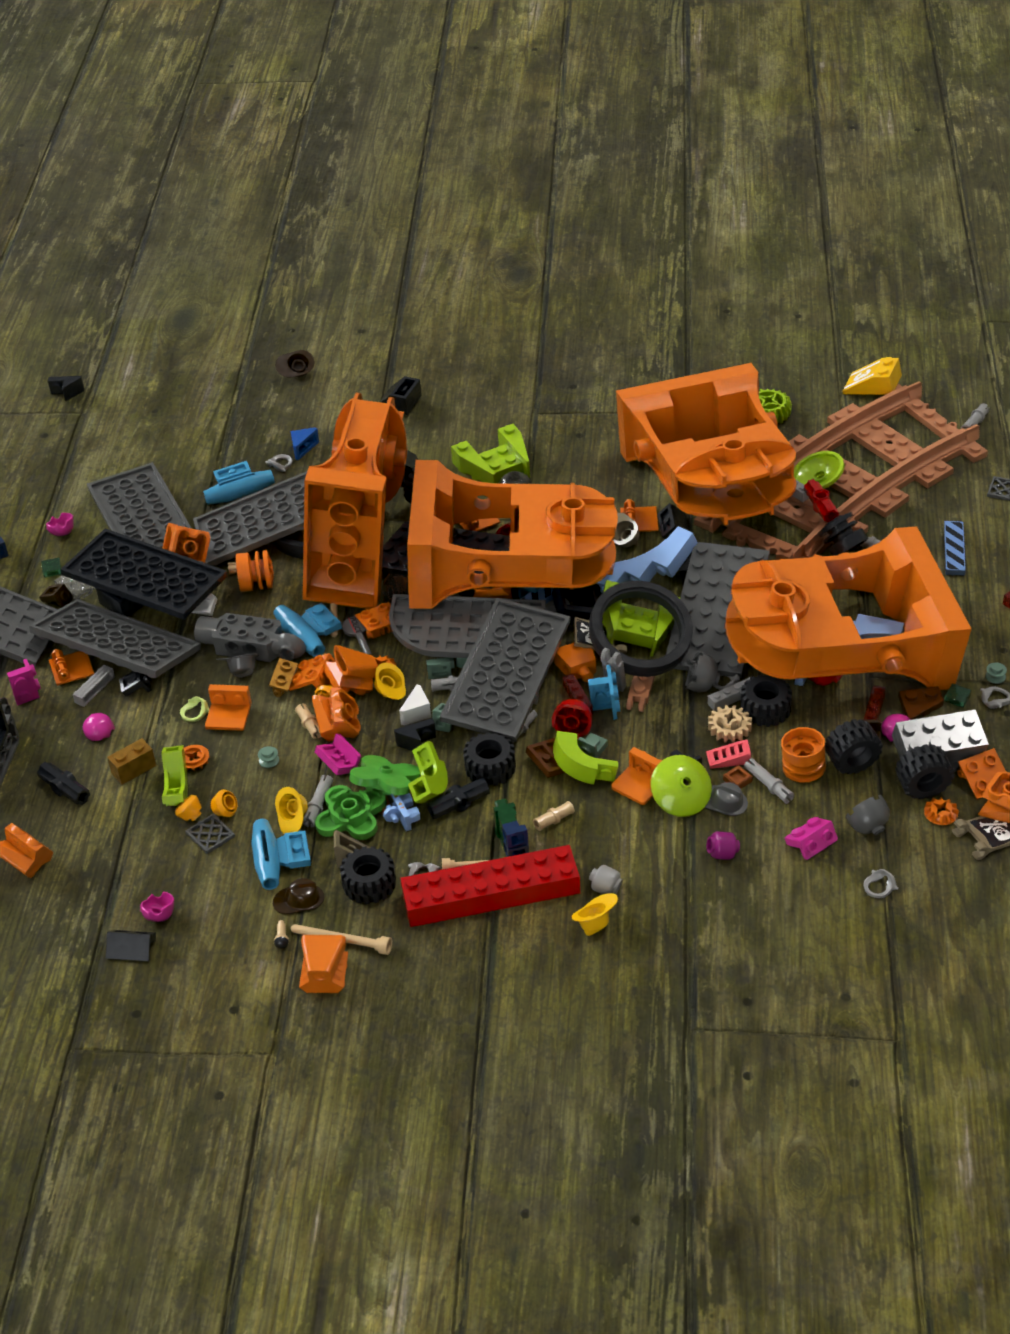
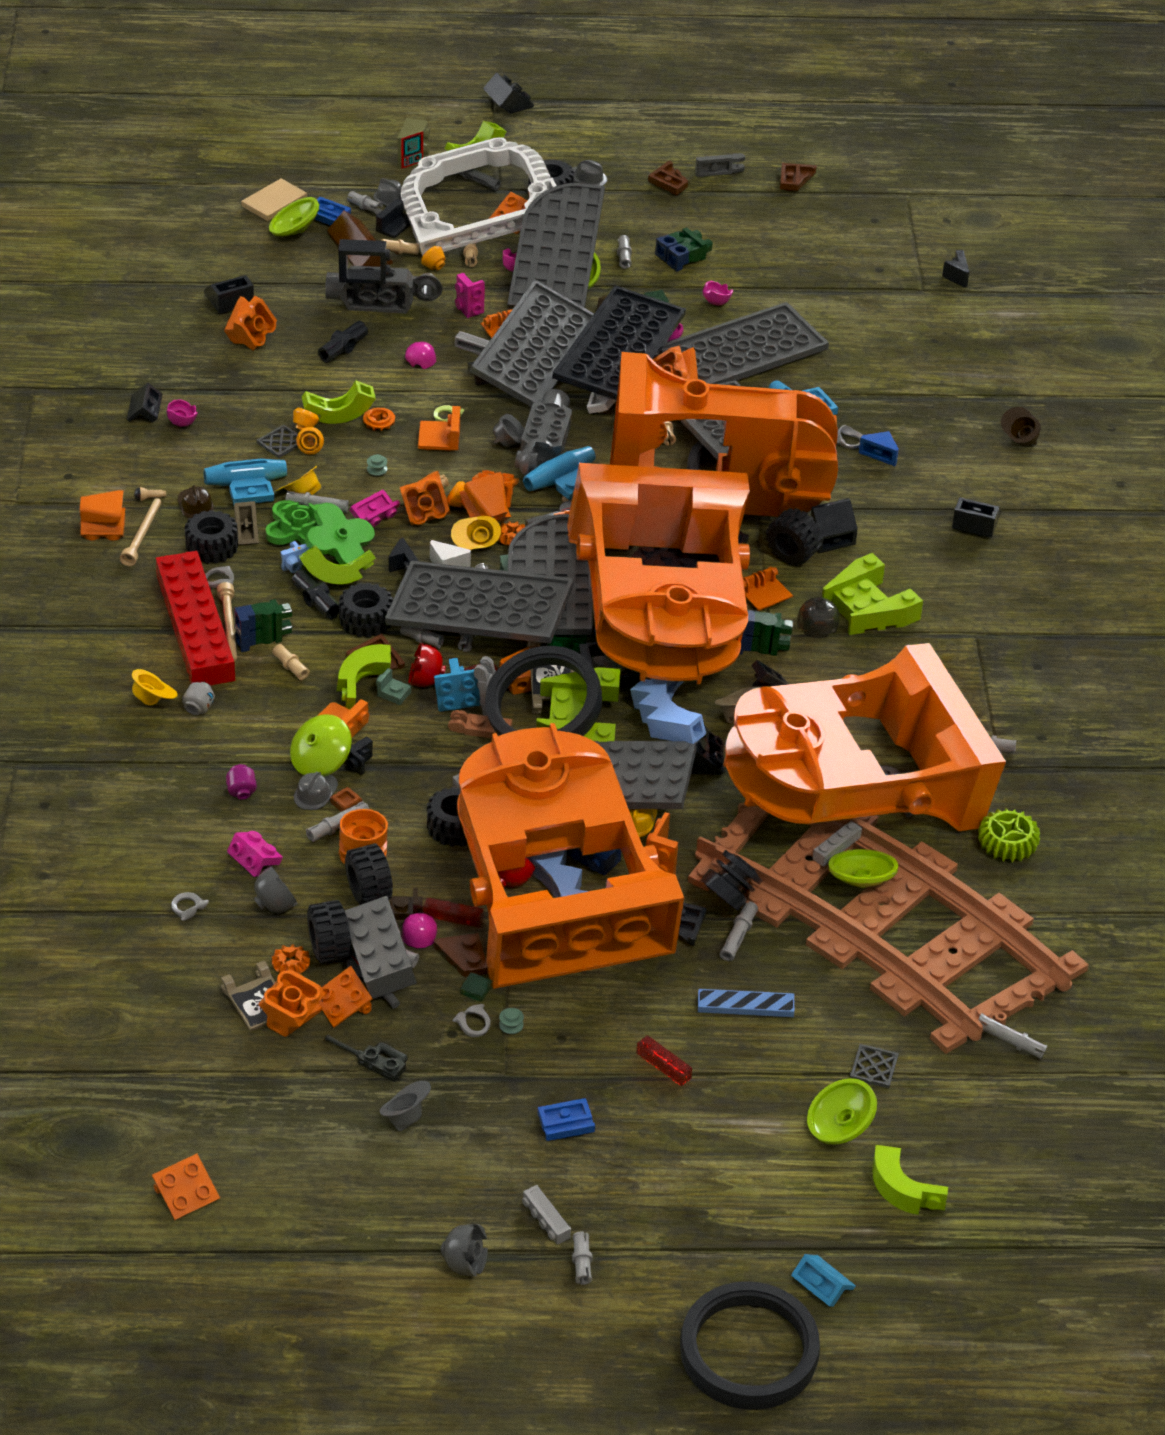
camera: 80 degrees right, 0 degrees up
pearl gold brick [107,738,156,785] -> none
pearl gold hinge [269,658,298,697] -> none
coral slope [706,740,751,769] -> none
tan gear [708,705,752,743] -> none
red piece [804,479,839,522] -> none
yellow slope [842,357,902,395] -> none

